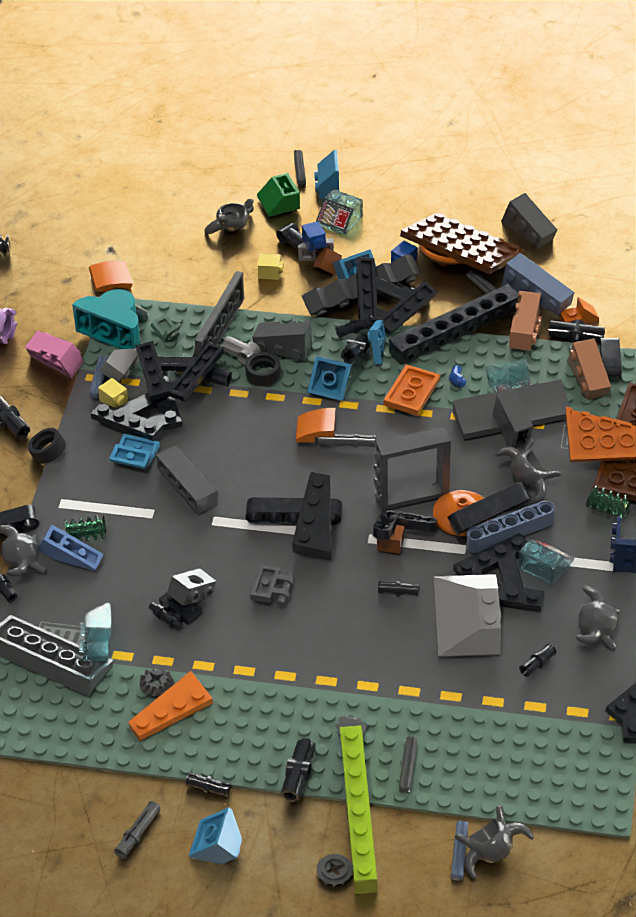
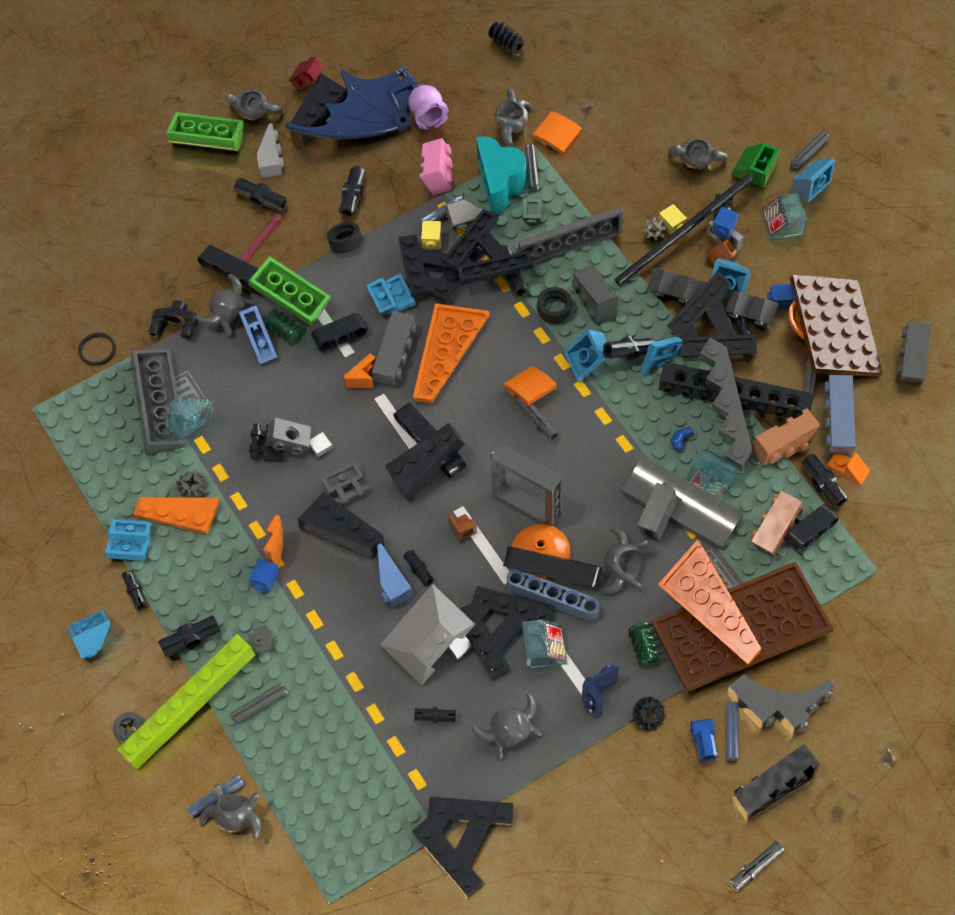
camera: 50 degrees right, 15 degrees up
dark grey pin [114,801,161,859] -> none
light grey piece [222,336,261,365] -> none
black pin [336,315,373,338] -> none
black beam [373,510,438,540] -> none
orange plate [383,364,440,416] -> none
none -> dark azure slope [105,519,152,561]
none -> bright green brick [248,256,331,326]
none -> blue brick [249,558,279,593]
none -> orange slope [263,514,284,565]
none -> black wedge [298,492,385,559]
none -> white tile [309,432,333,458]
none -> black beam [311,313,368,352]
none -> orange slope [343,354,376,388]
none -> medium blue slope [377,543,413,608]
none -> orange wing [413,303,490,404]
none -> dark grey piece [494,88,531,147]
none -> black piece [614,174,753,286]
none -> light grey gear [644,217,667,240]
none -> dark grey brick [700,338,752,471]

